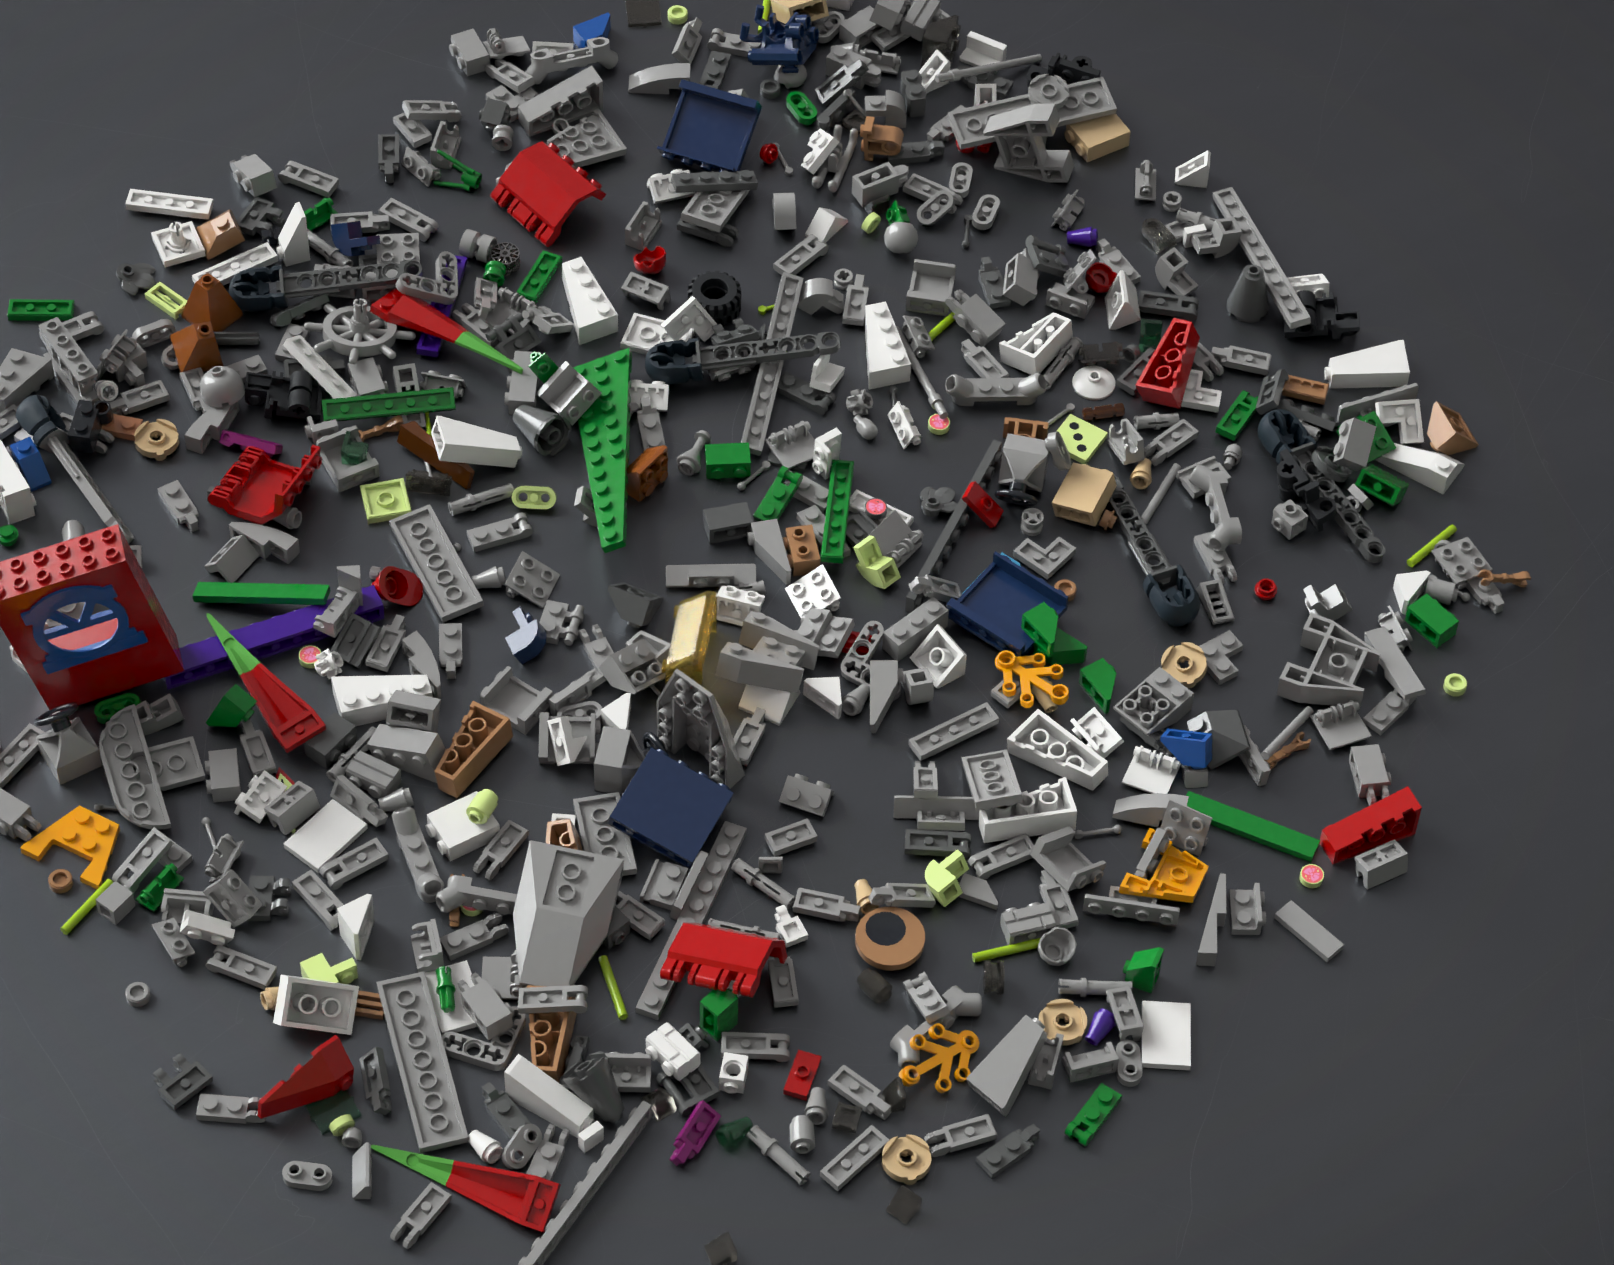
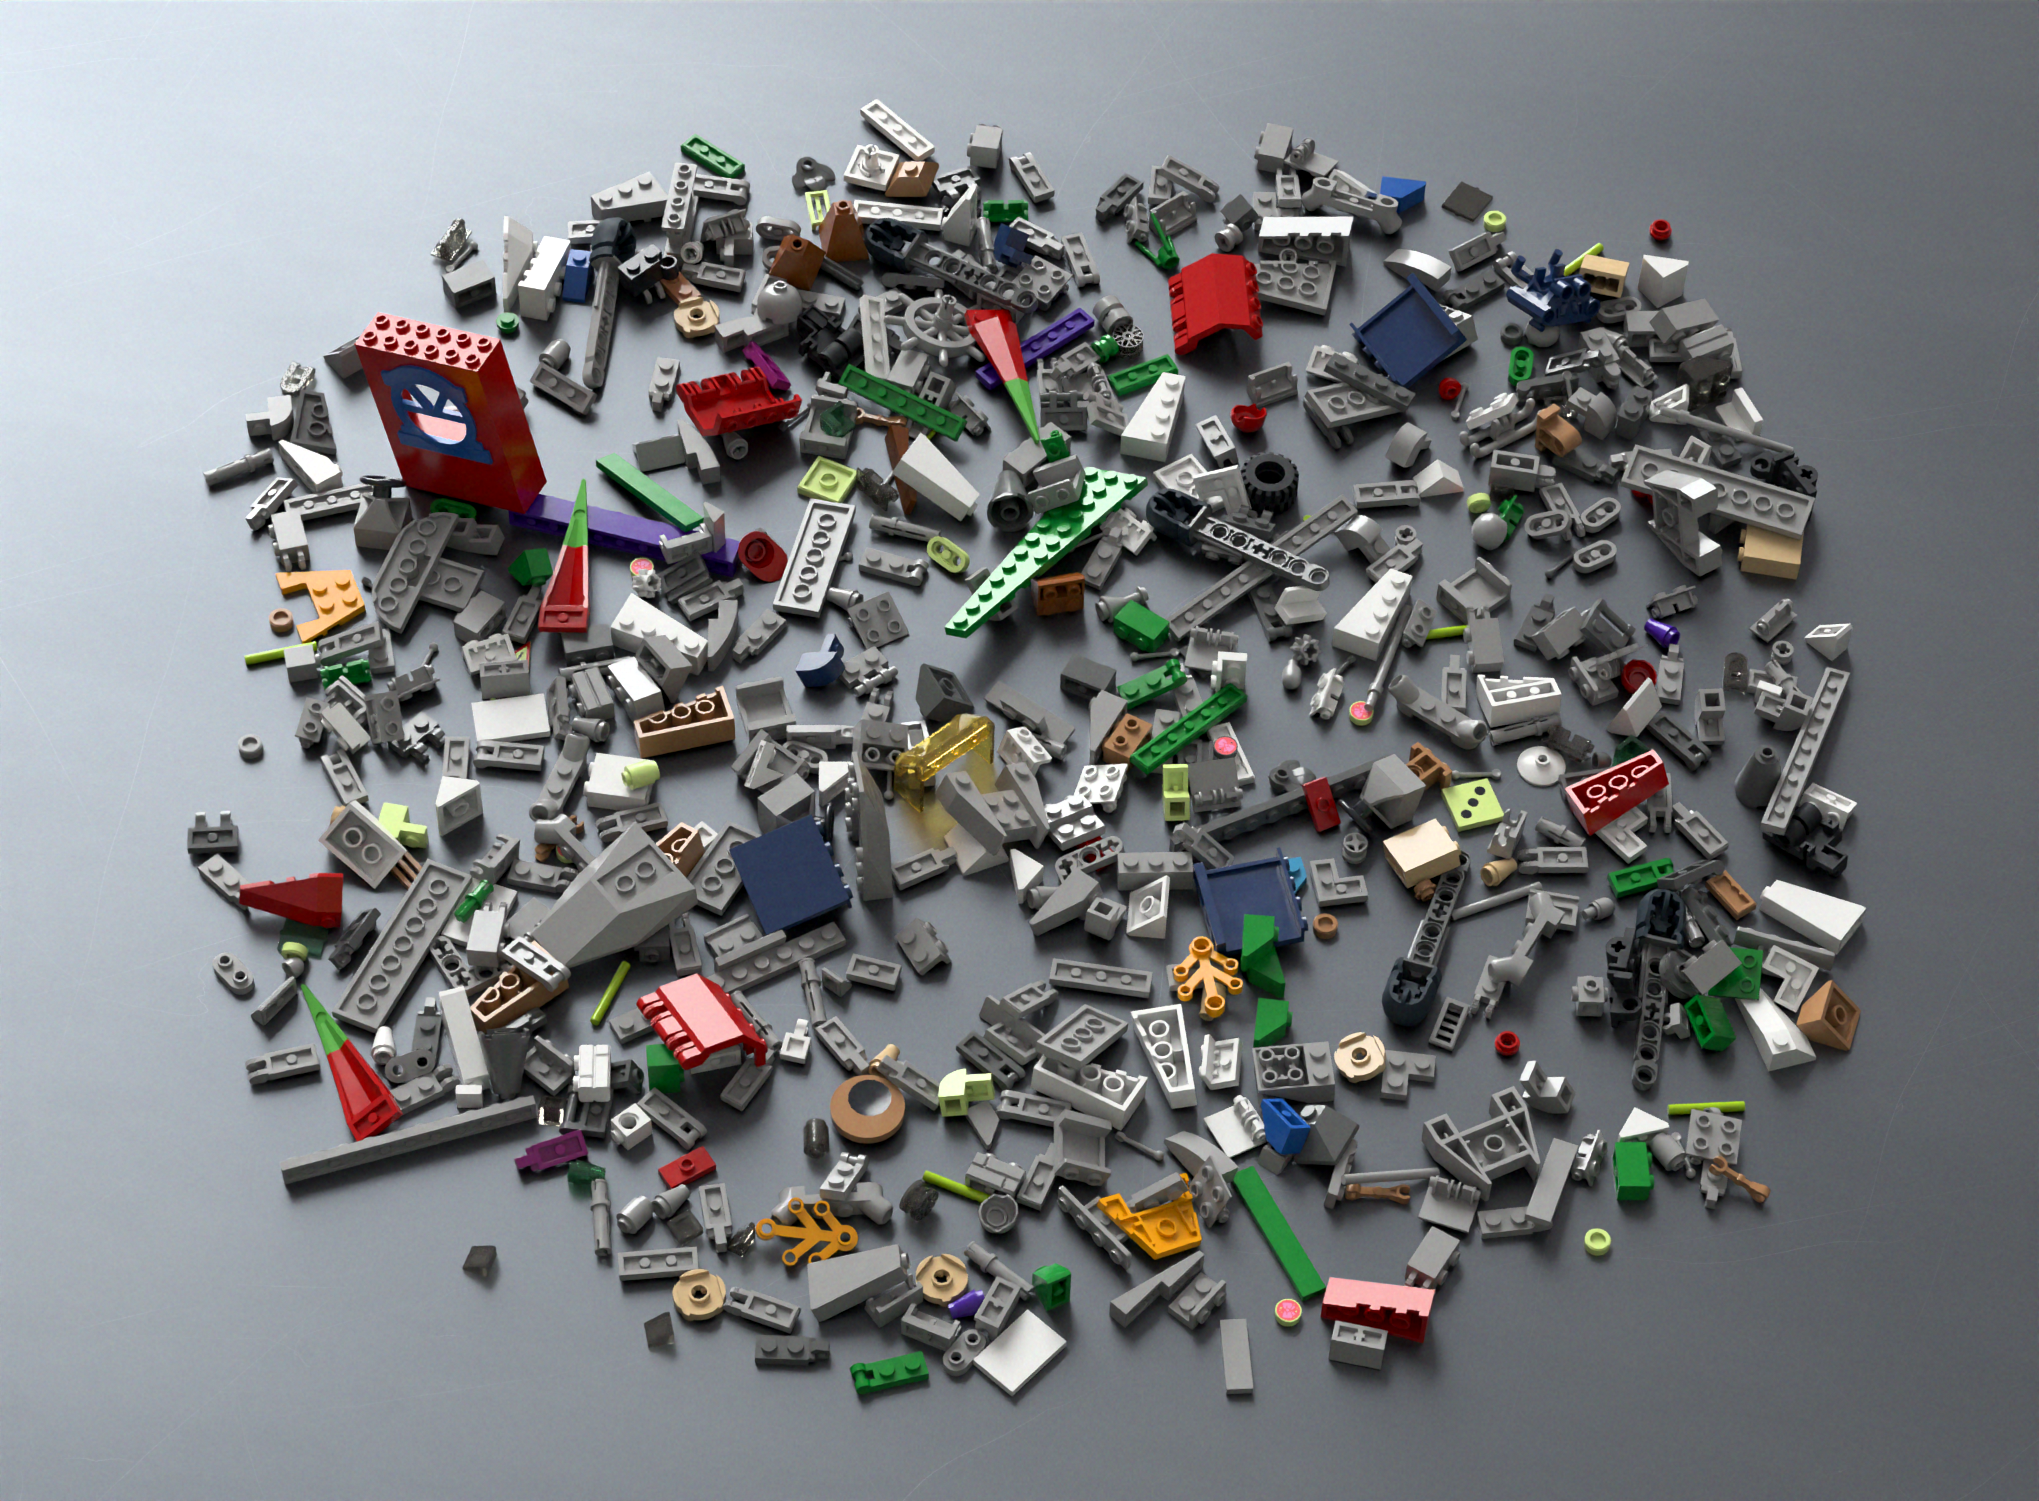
camera: 40 degrees right, 0 degrees up
light grey beam [396,251,458,305] -> none
light grey tile [1028,74,1069,110] -> none
light grey plate [1045,431,1071,471] -> none
reddish brown axle [1082,403,1125,421] -> none

